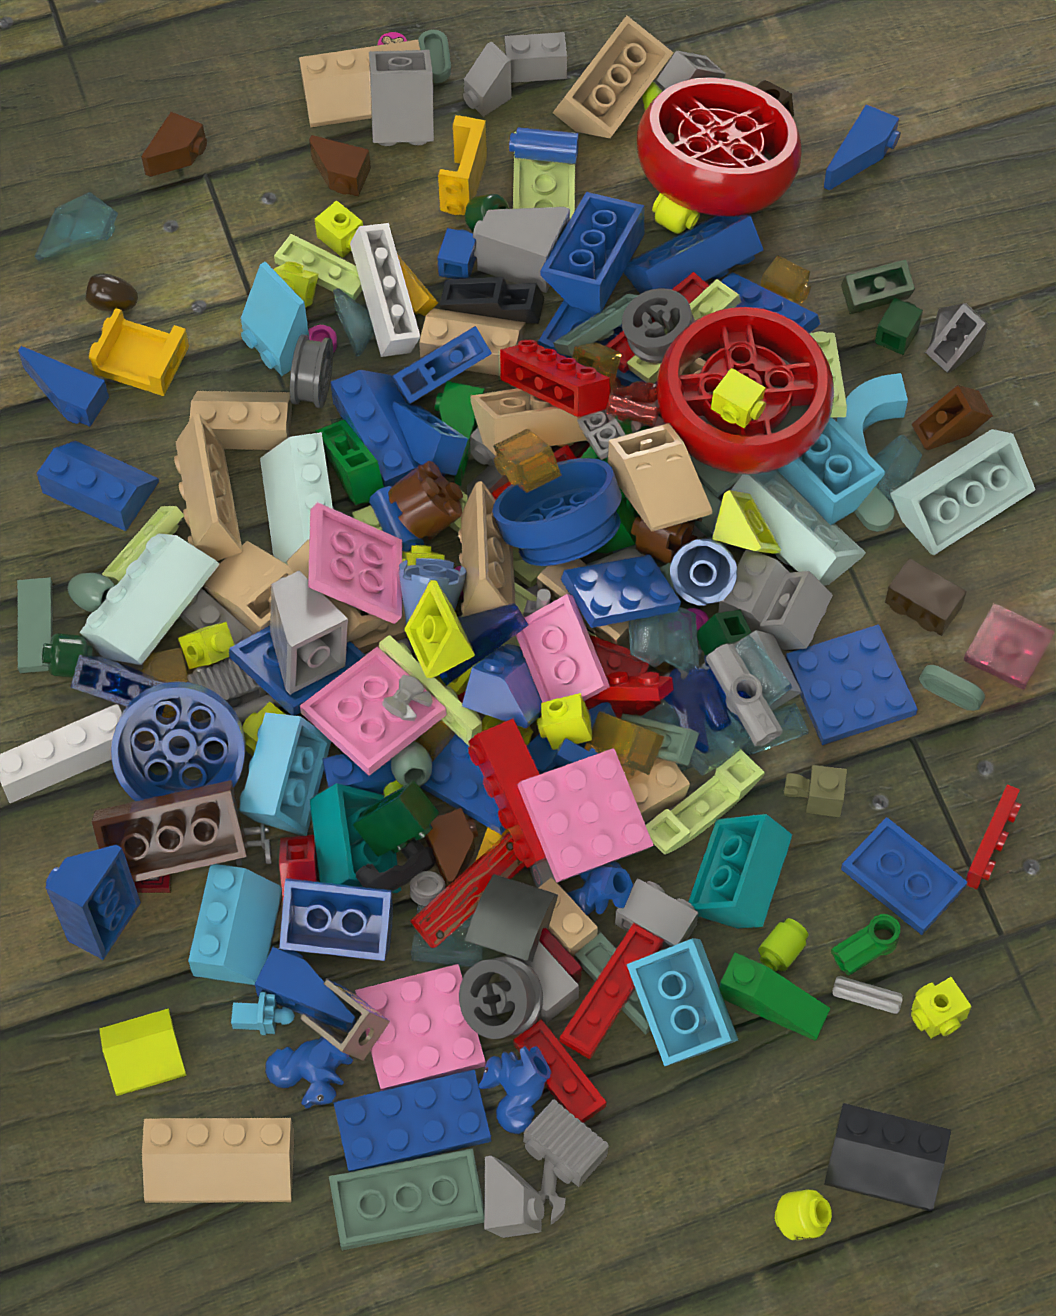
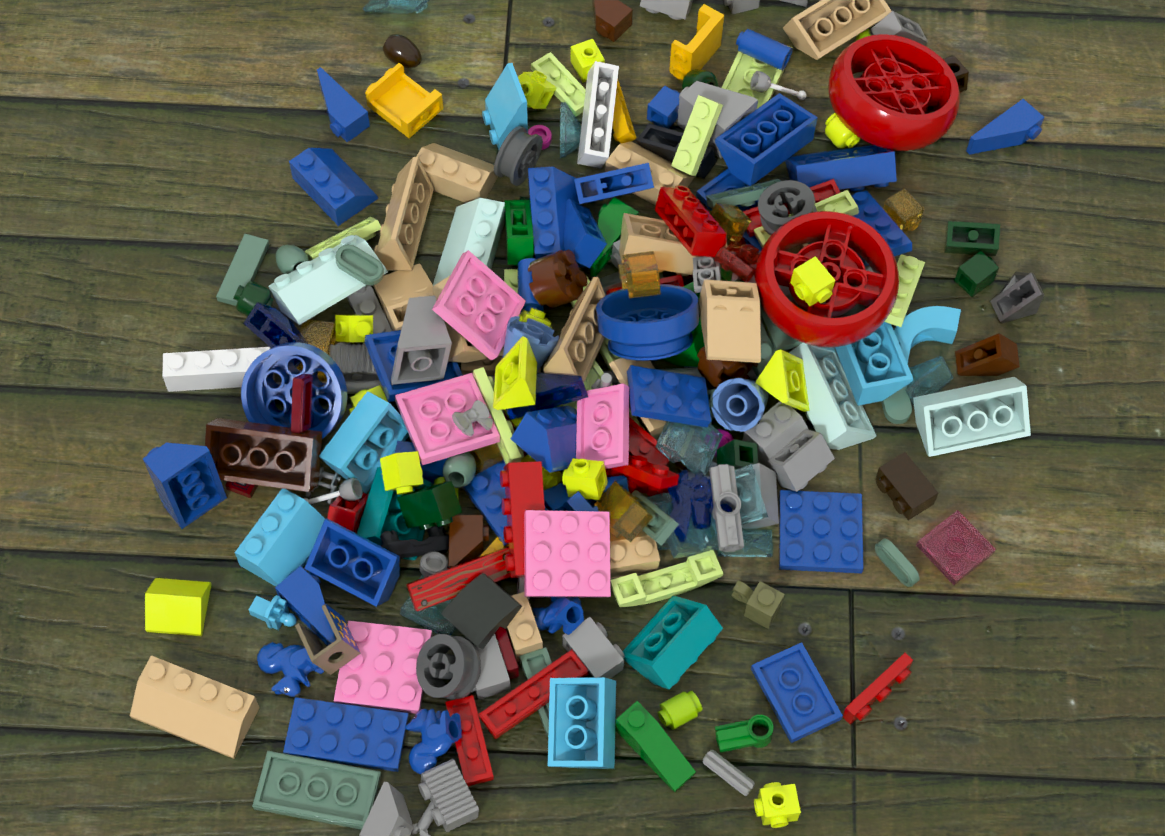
camera: 20 degrees right, 0 degrees up
none -> dark red tile [291,374,313,433]
none -> light grey hinge [303,478,363,504]
none -> sand green tile [335,244,384,285]
none -> neon yellow brick [380,451,424,495]
none -> yellowish green plate [671,95,723,176]
none -> light grey hinge [750,71,807,100]

